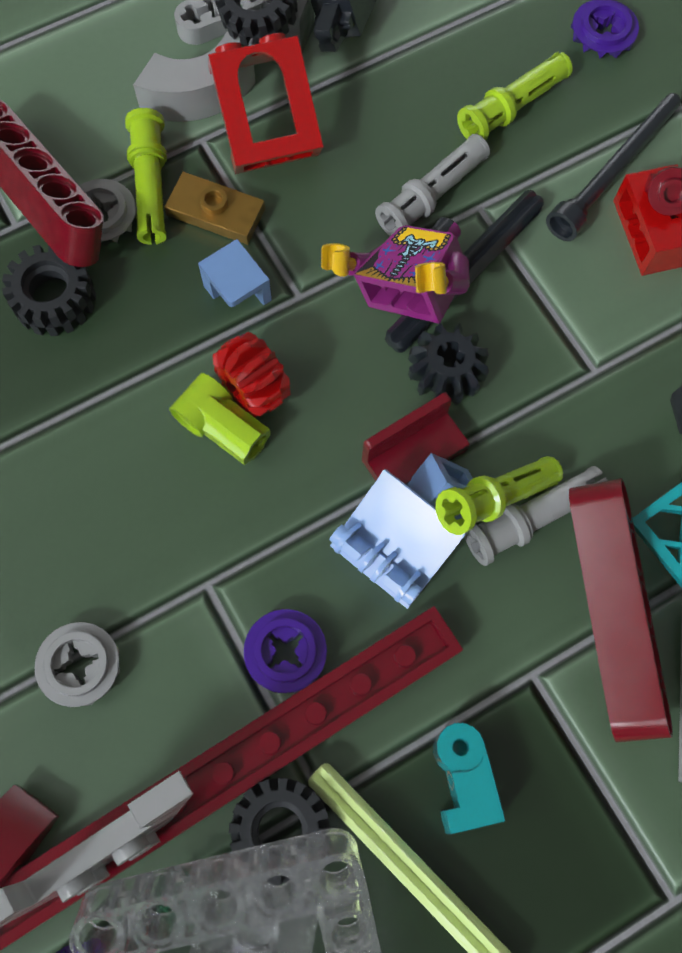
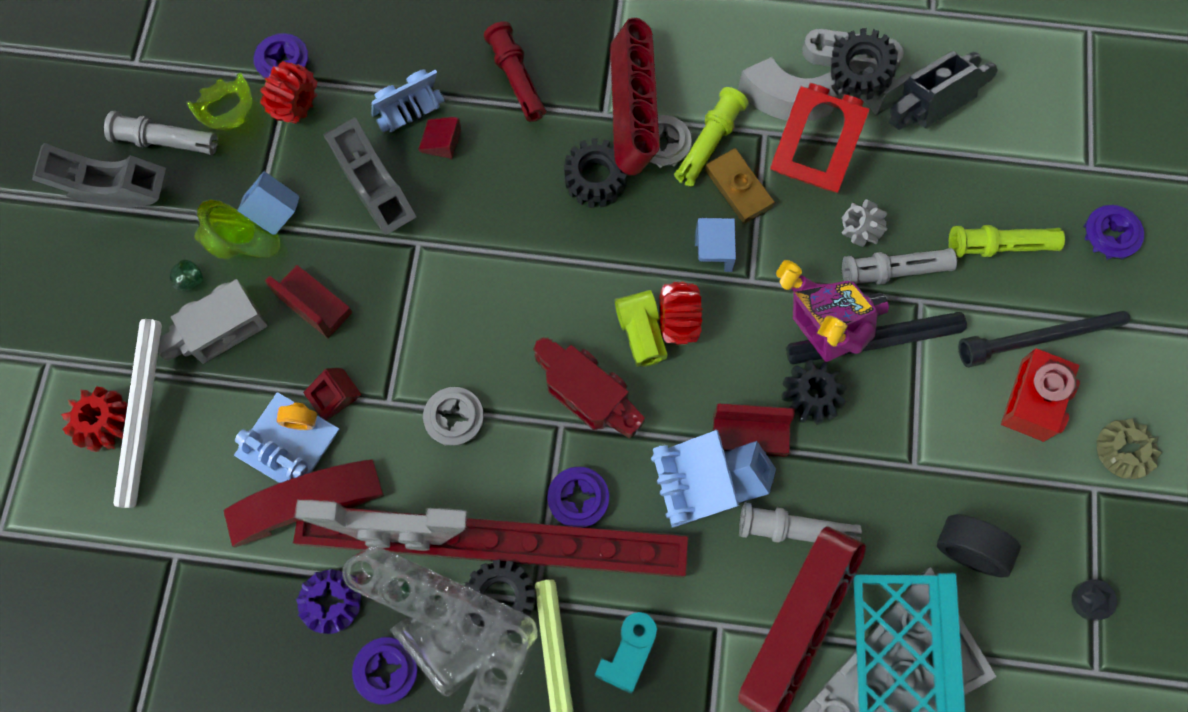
camera: 40 degrees right, 0 degrees up
lime pin [435,456,563,535] -> none
none -> dark red hinge [533,337,645,438]
none -> light grey gear [842,200,888,247]

